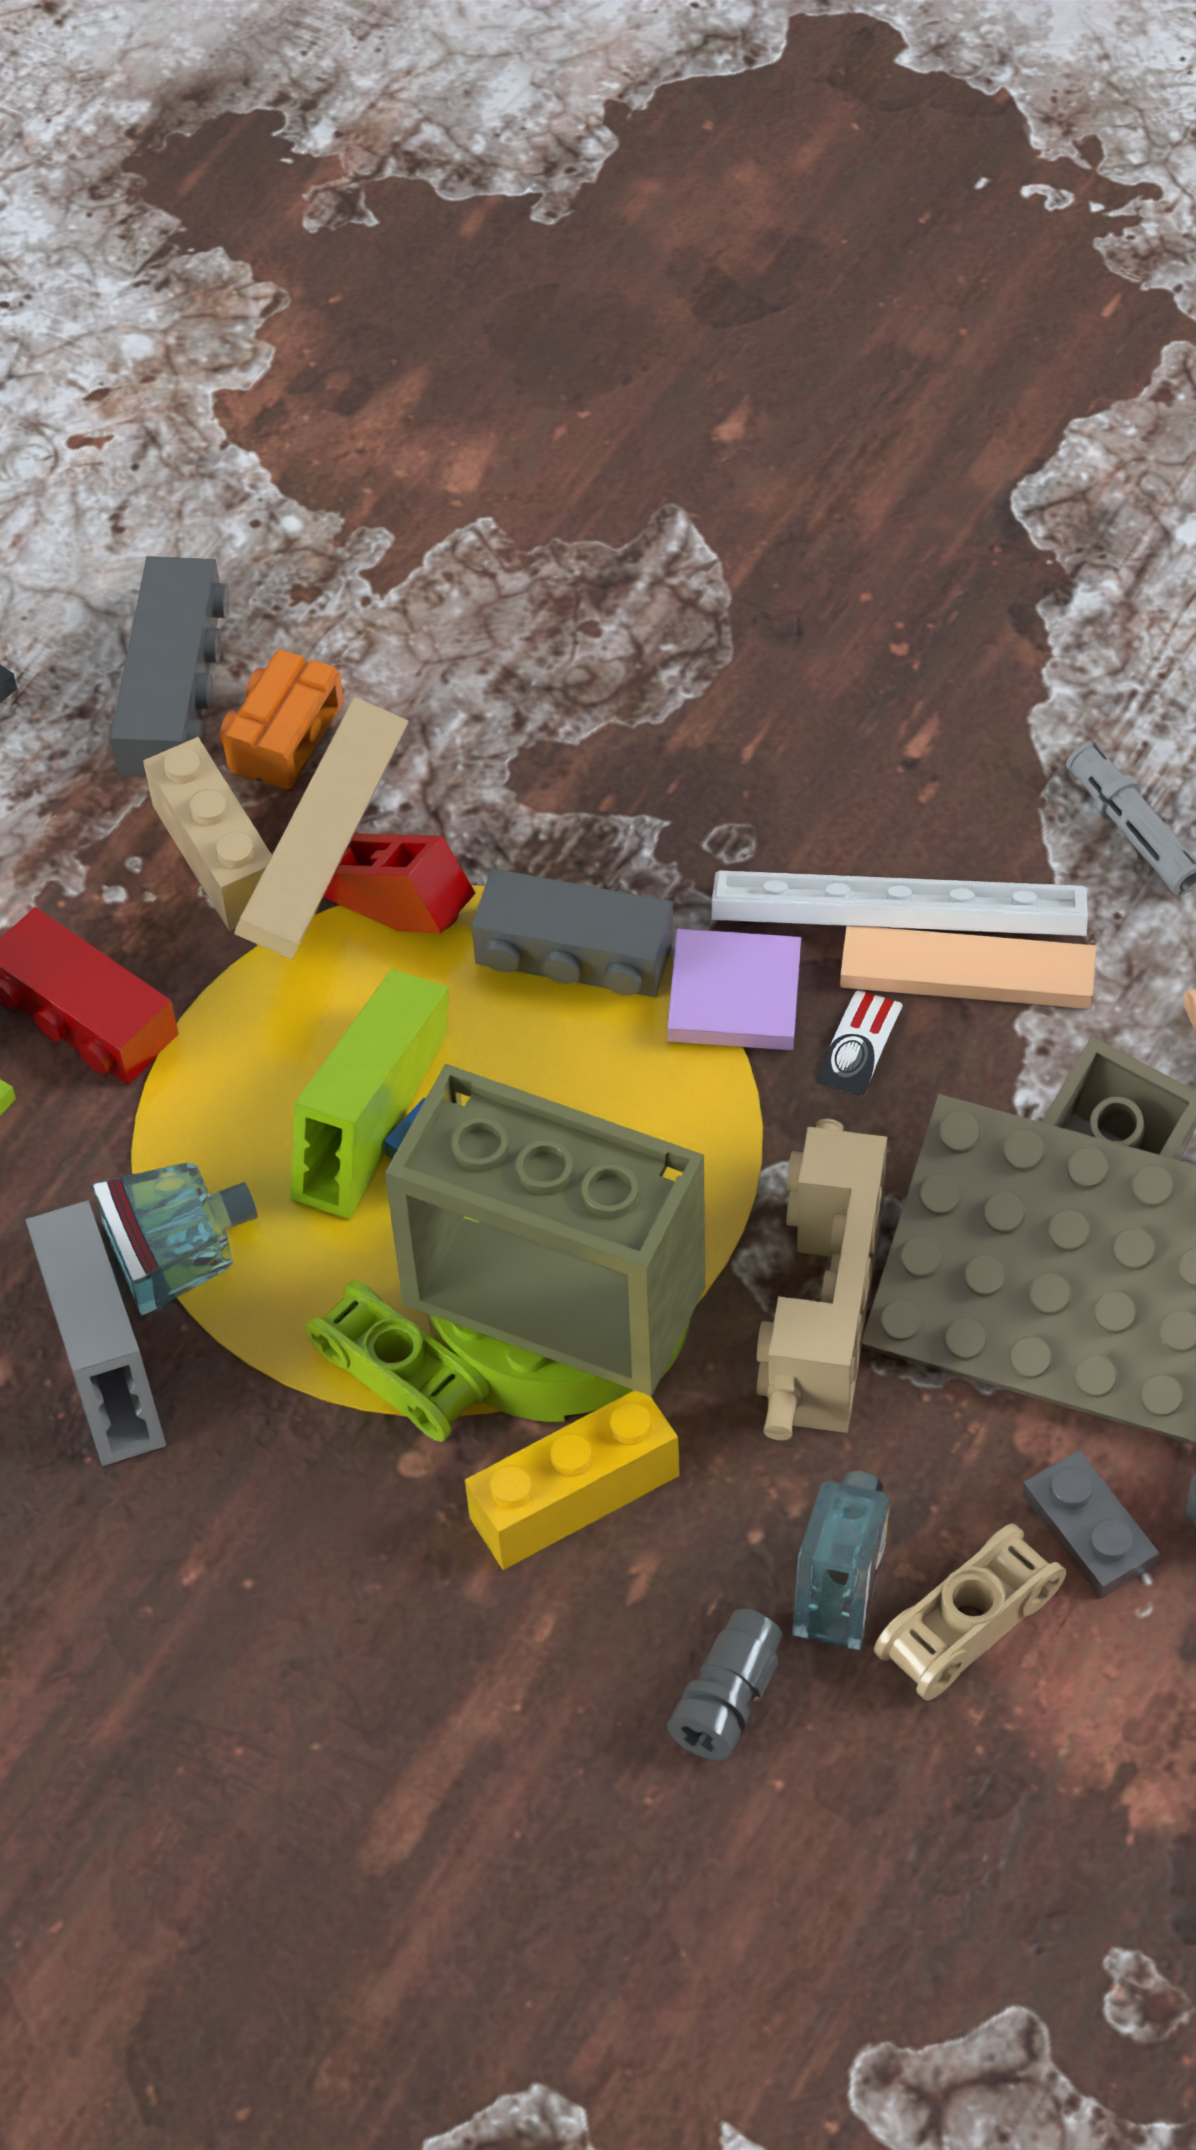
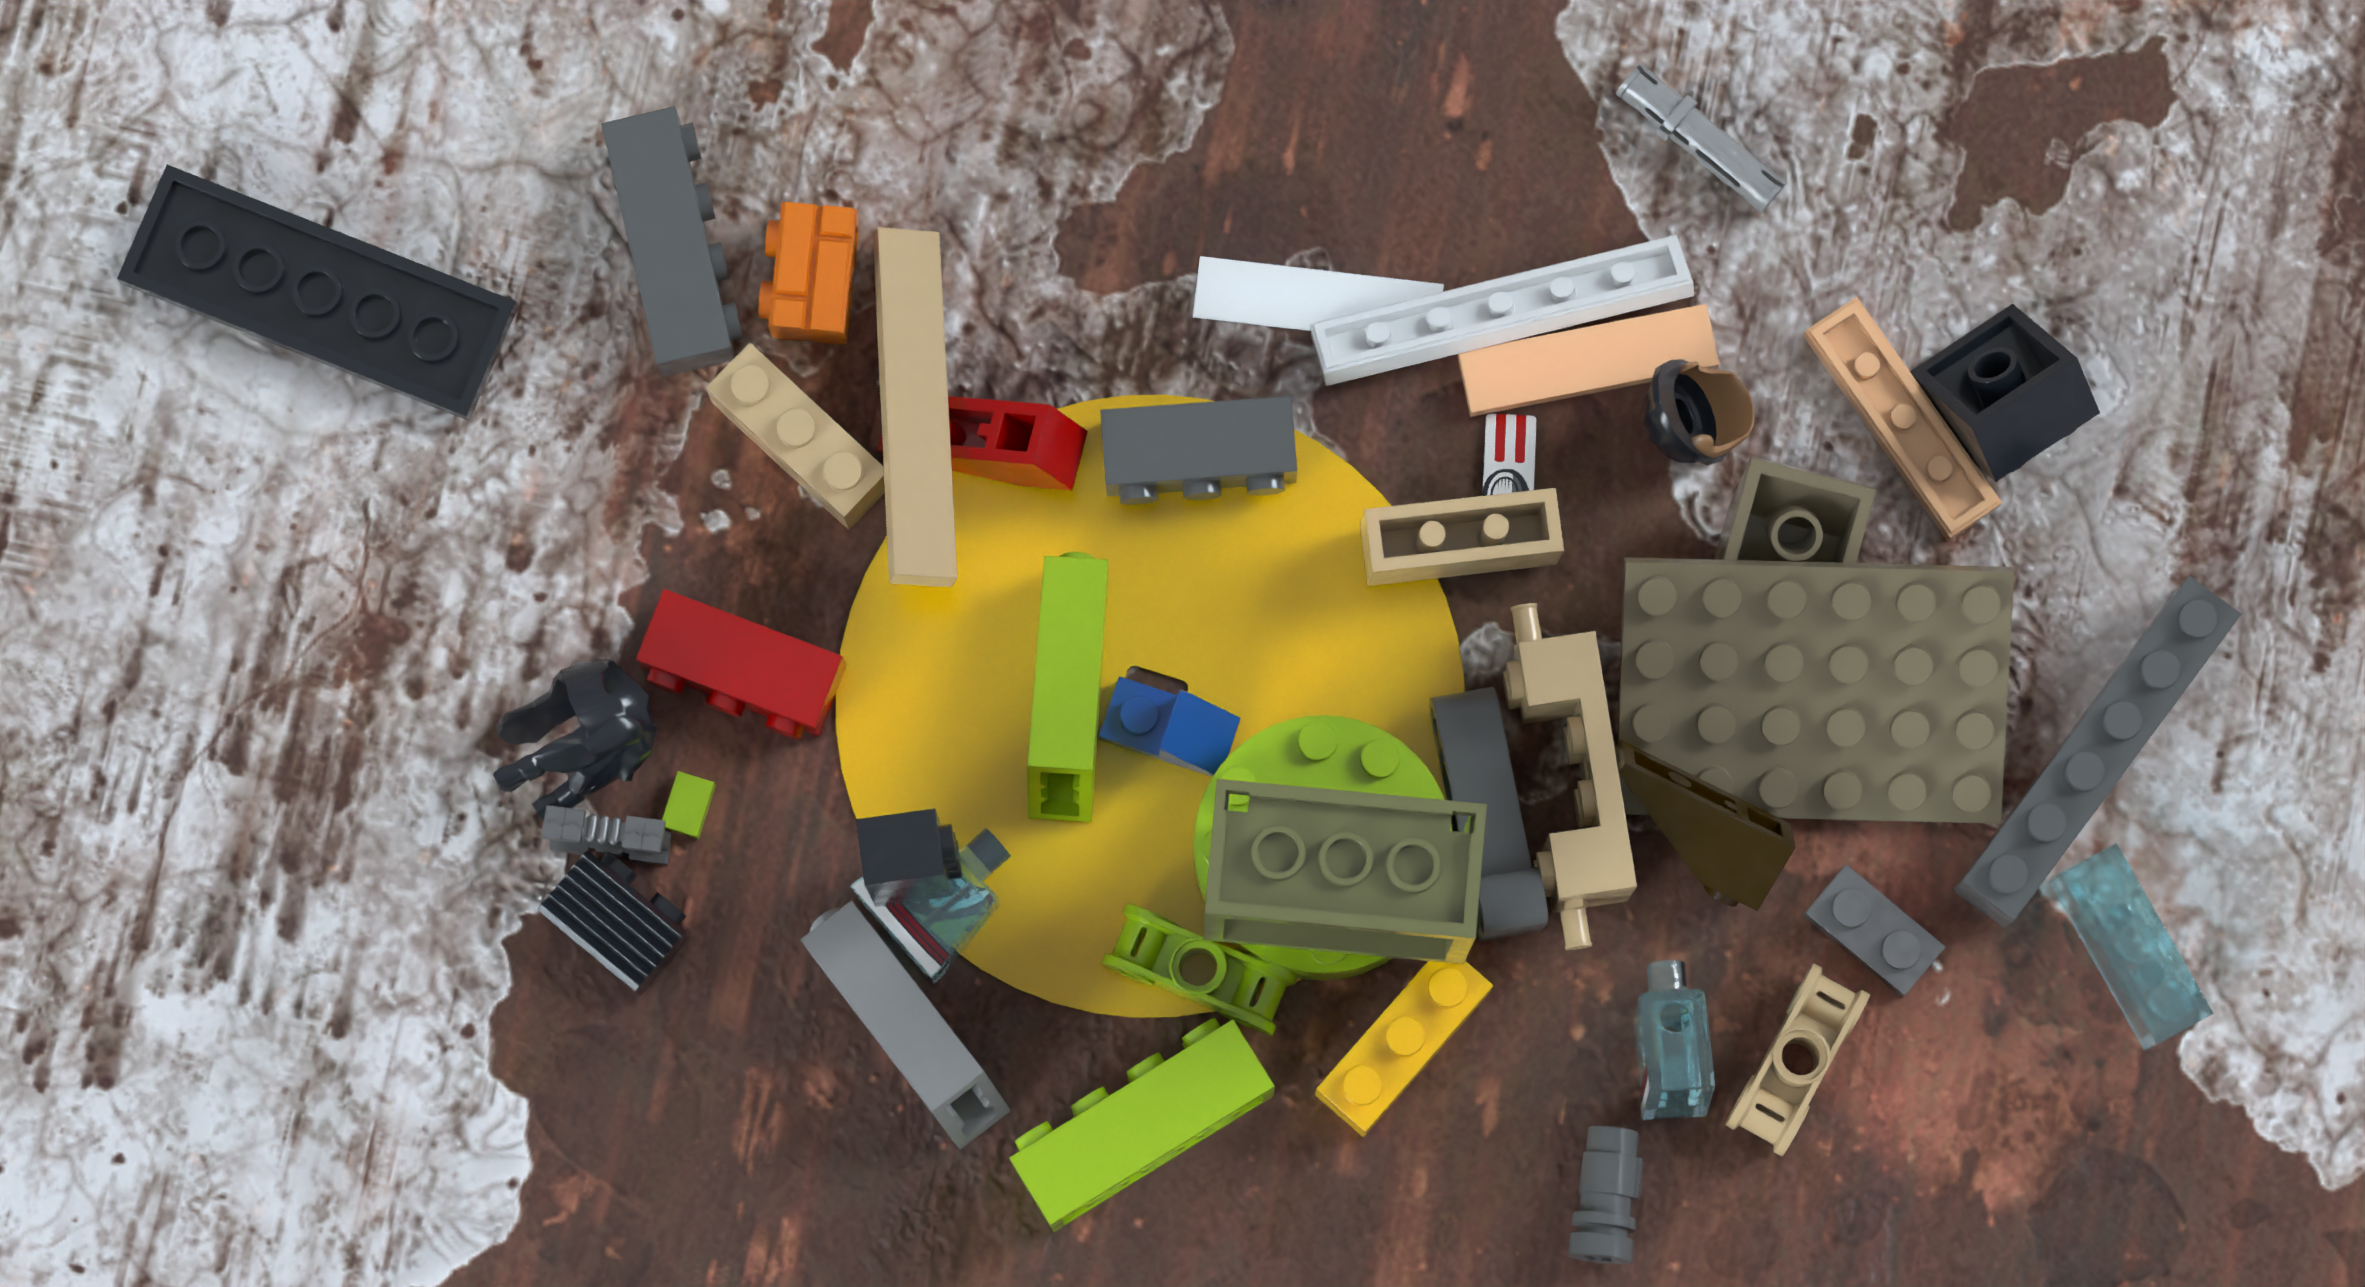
camera: 20 degrees left, 25 degrees up
lavender tile [667,929,801,1050] -> none
none -> black brick [856,808,963,907]
none -> lime brick [1009,1018,1275,1232]
none -> white sticker [1193,256,1444,331]
none -> tan brick [1360,488,1564,586]
none -> dark grey beam [1429,687,1548,942]
none -> dark brown slope [1615,740,1796,911]
none -> piece [1644,359,1755,466]

